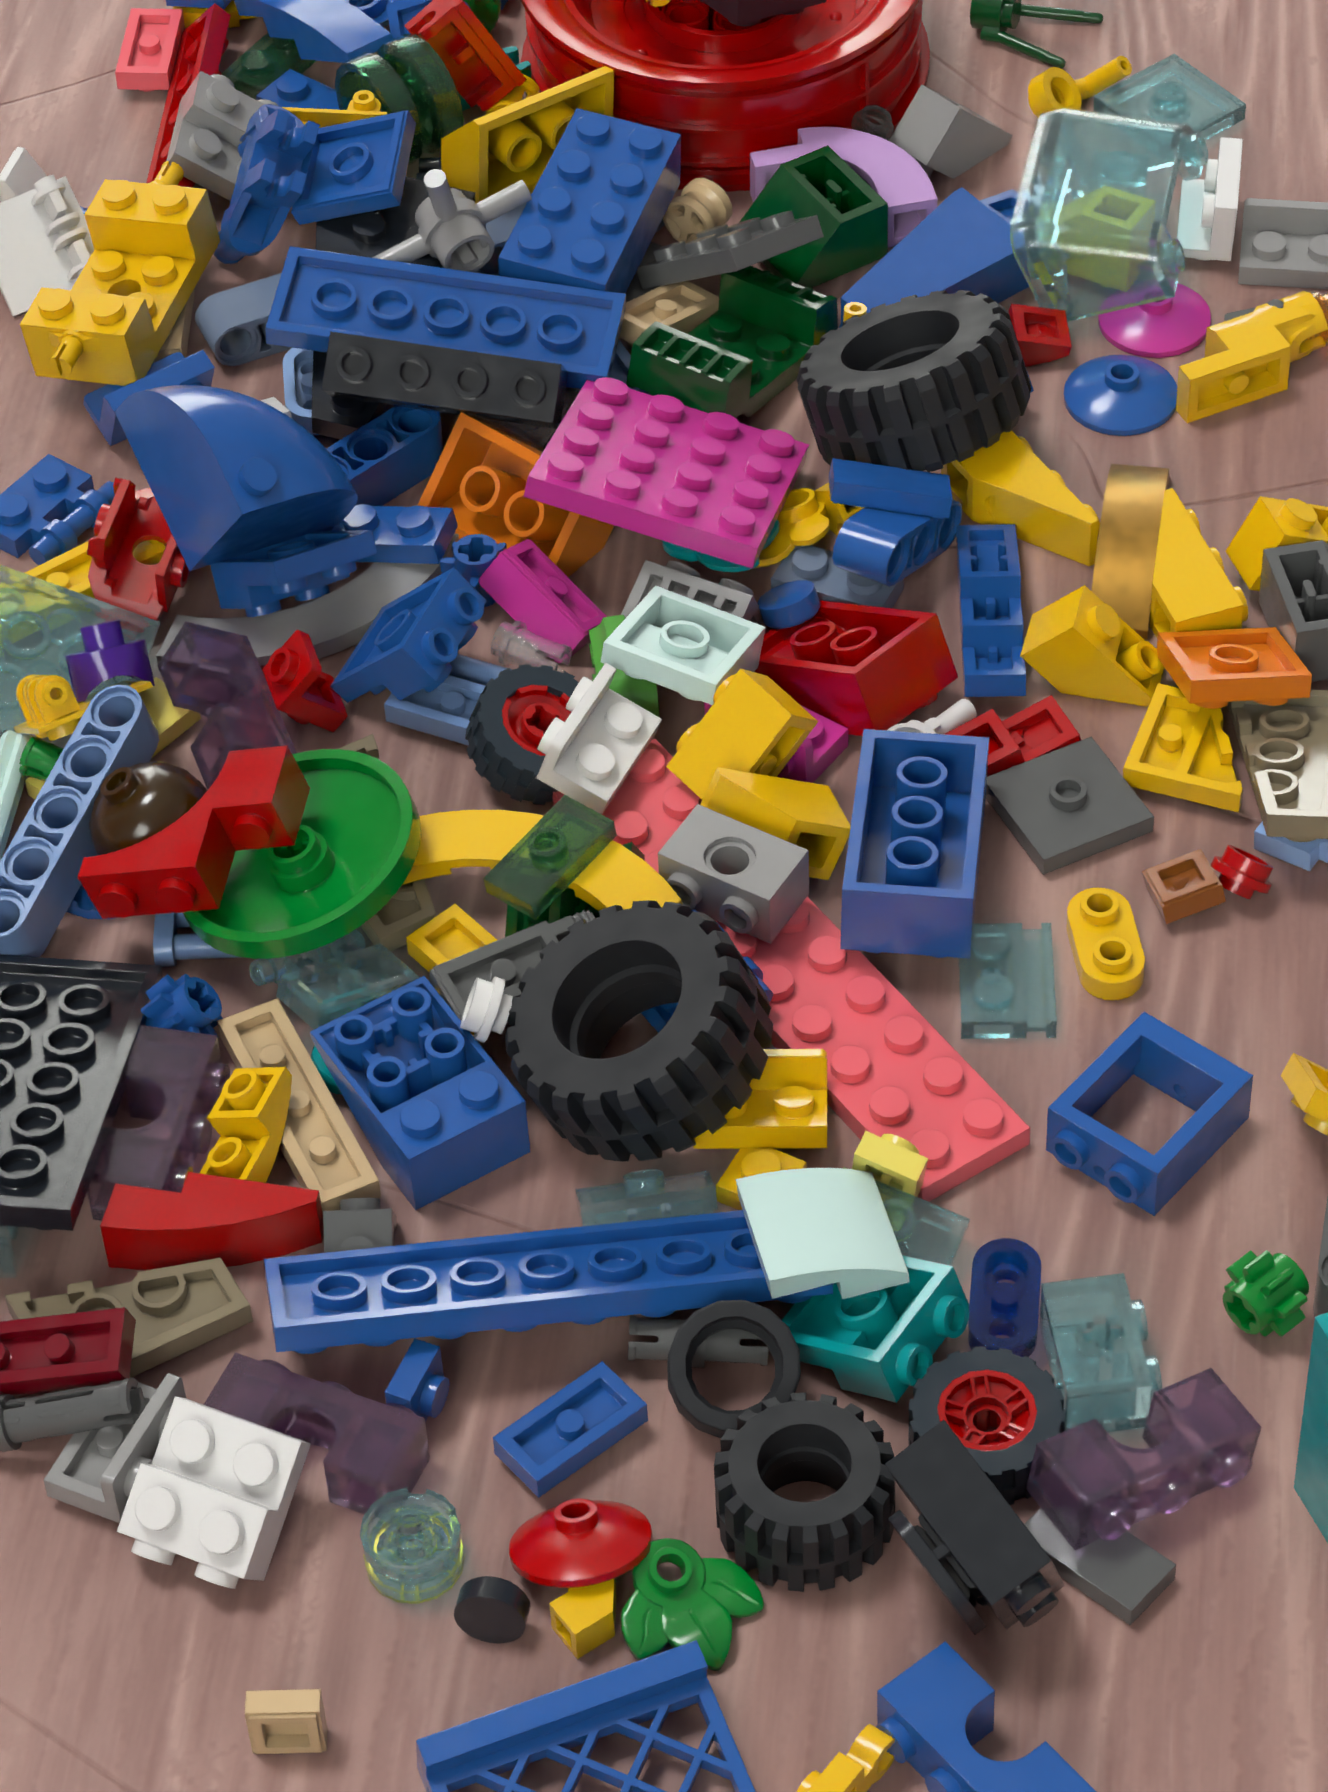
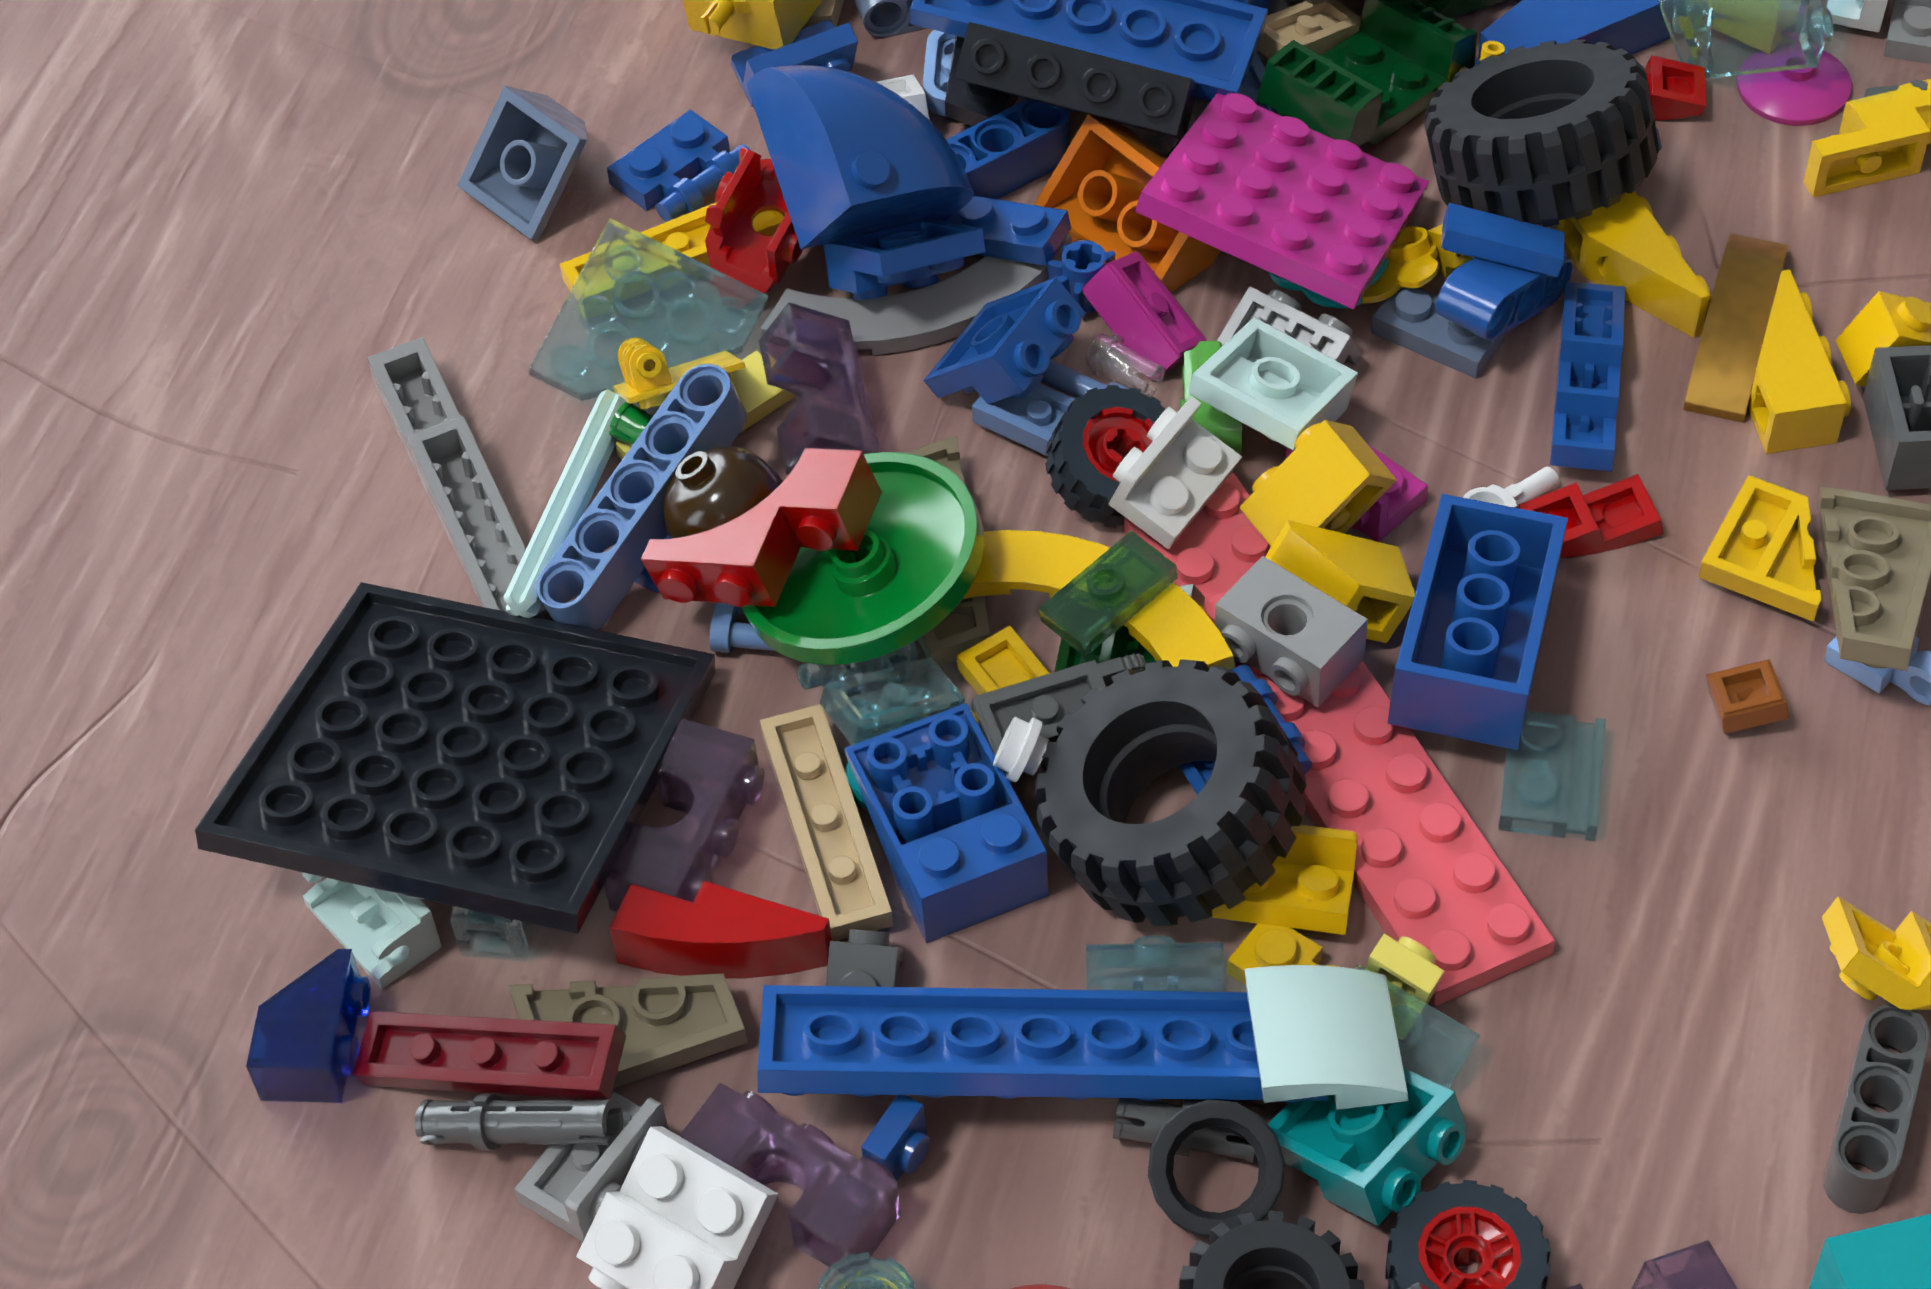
camera: 10 degrees right, 5 degrees up
dark purple piece [65,619,155,702] -> none
blue gear [141,974,223,1056] -> none
yellow slope [200,1067,292,1183] -> none
red bracket [262,630,348,733] -> none
blue plate [493,1361,648,1498] -> none
red slope [754,600,958,736] -> none
blue tile [757,580,821,629] -> none
clear blue plate [968,1238,1042,1357] -> none
dark grey plate [986,736,1154,875] -> none
yellow slope [1020,585,1164,707] -> none
clear light blue brick [1040,1273,1162,1438] -> none
blue window [1046,1012,1253,1216] -> none
blue dish [1064,355,1177,436] -> none
yellow plate [1066,887,1145,1000] -> none
orange plate [1157,627,1312,709] -> none
red plate [1210,845,1274,899] -> none
green gear [1222,1250,1309,1337] -> none

